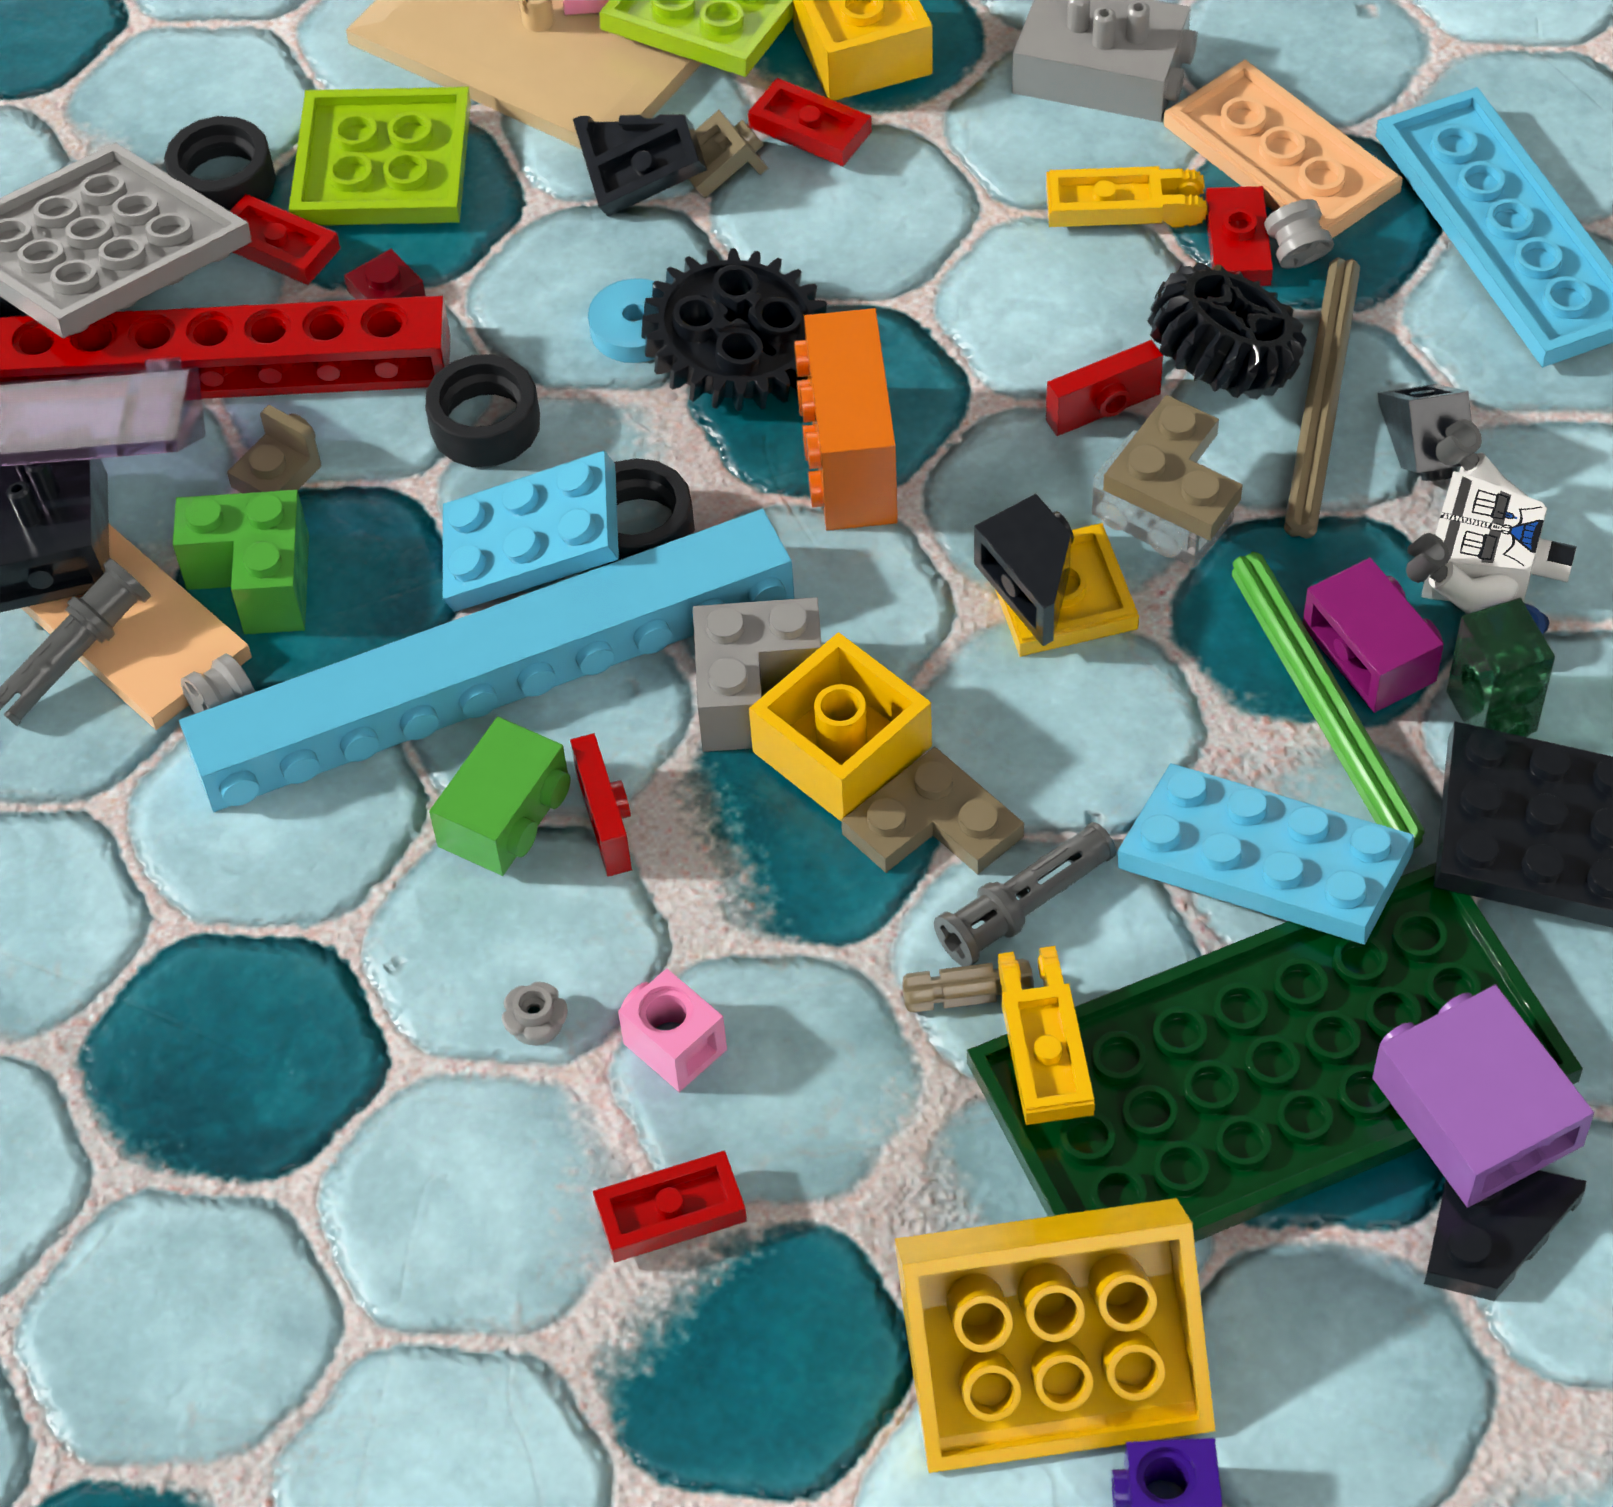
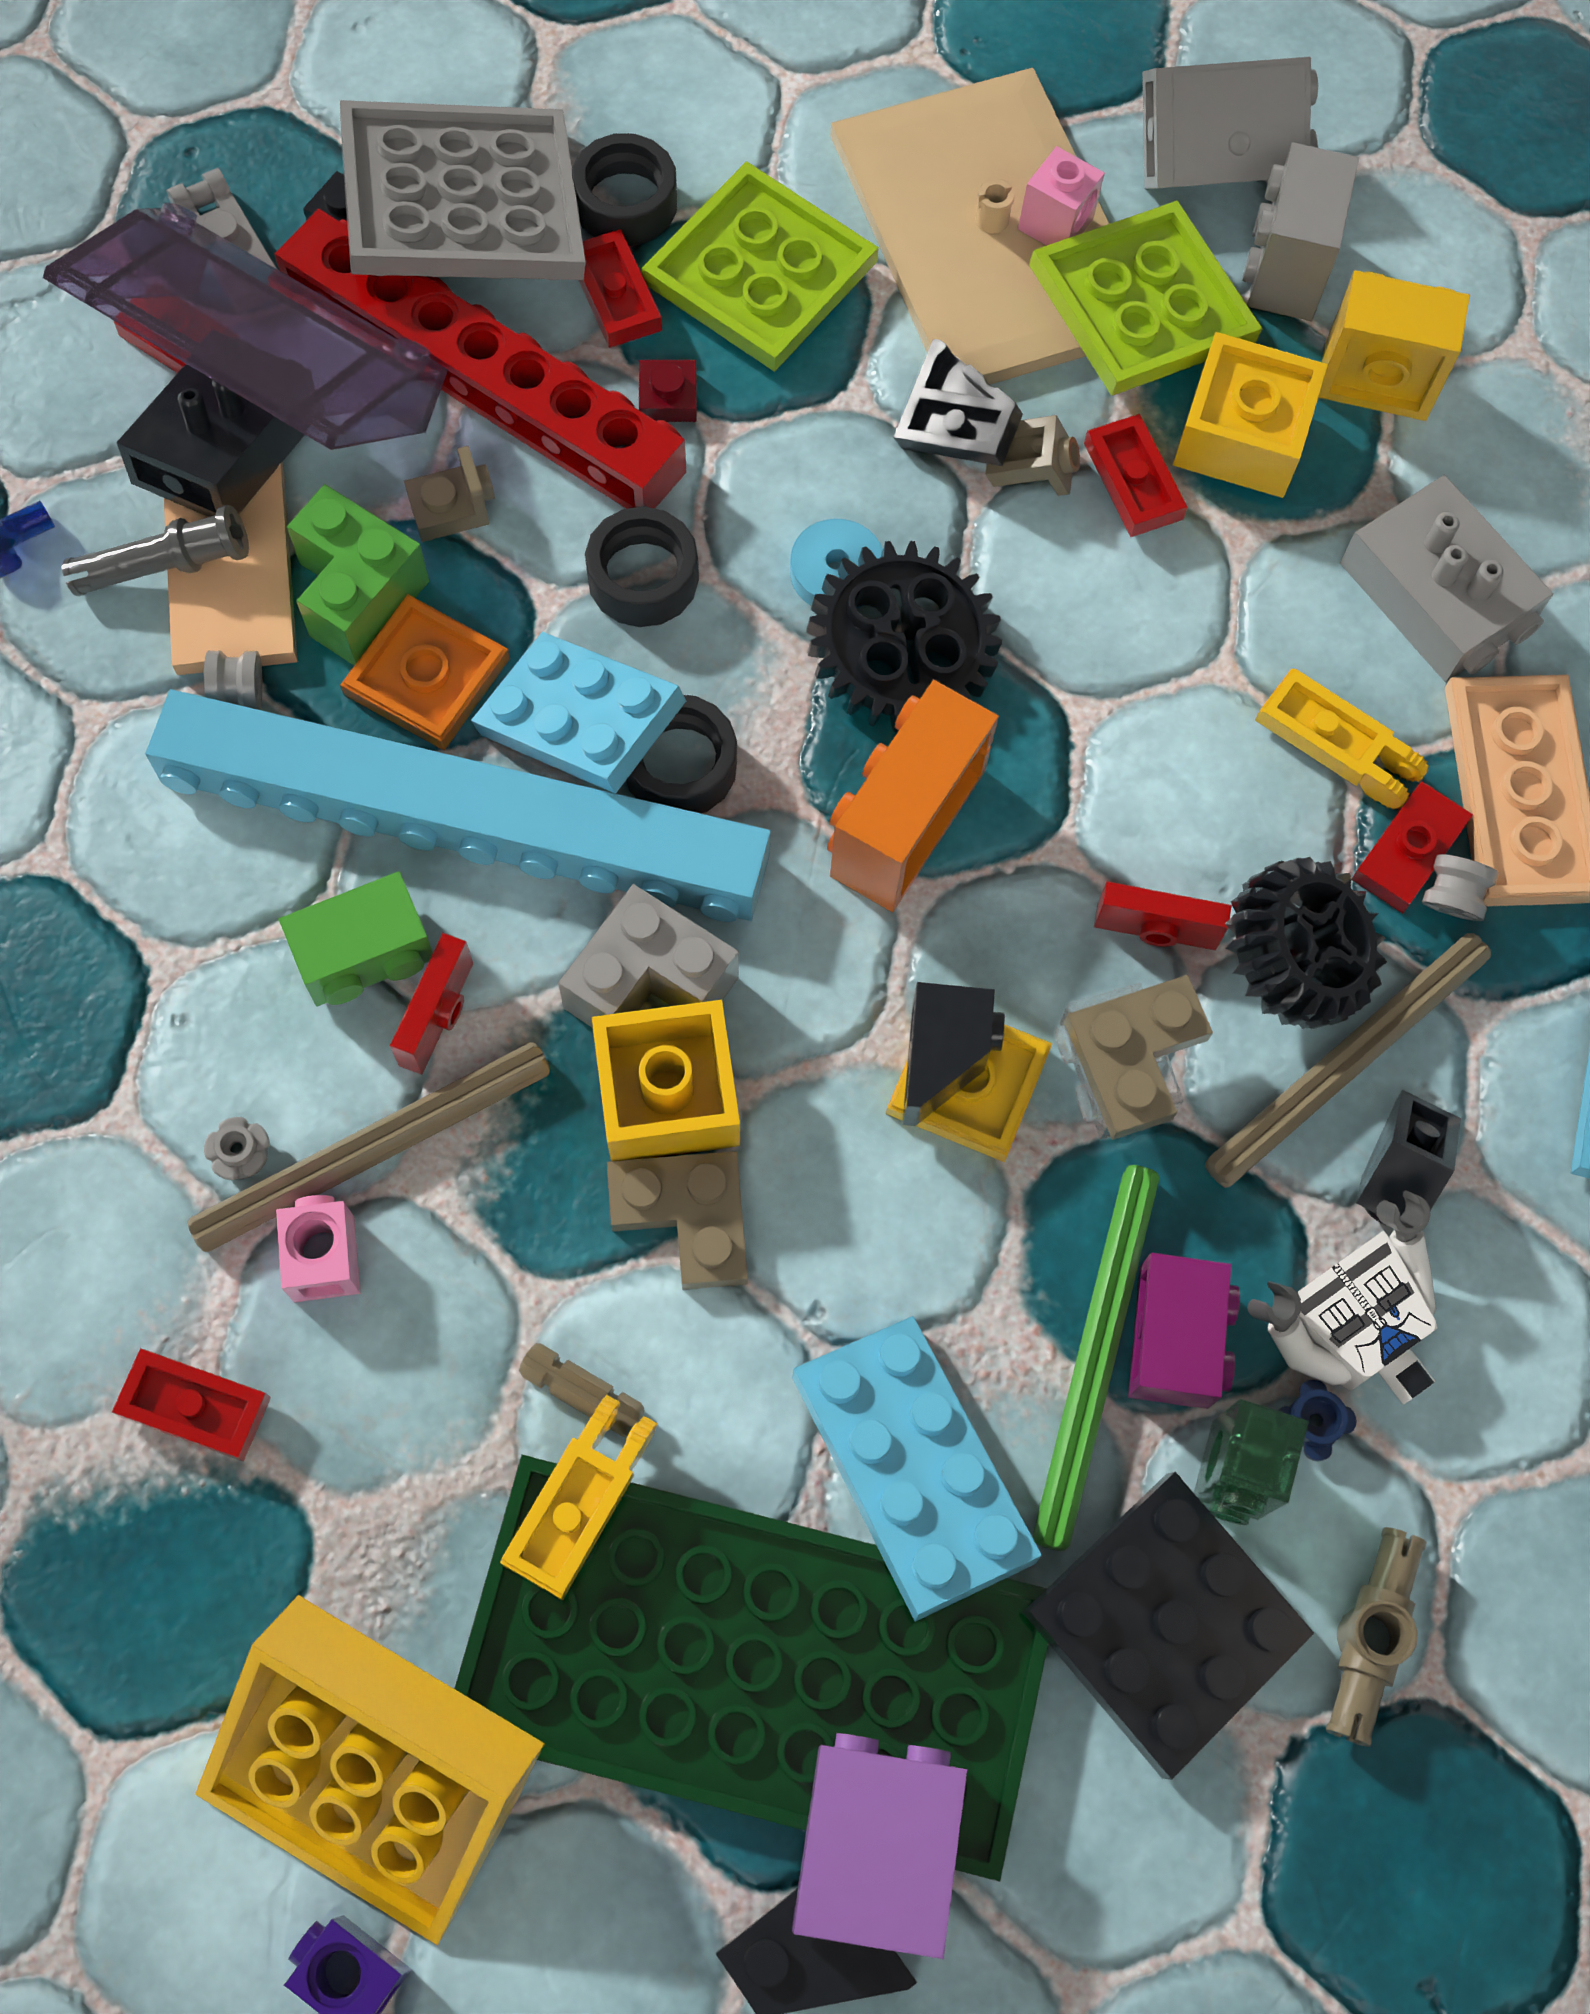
camera: 30 degrees right, 15 degrees up
dark grey pin [934,822,1116,966] -> none
none -> dark tan axle [187,1042,550,1252]
none -> orange tile [340,594,510,751]

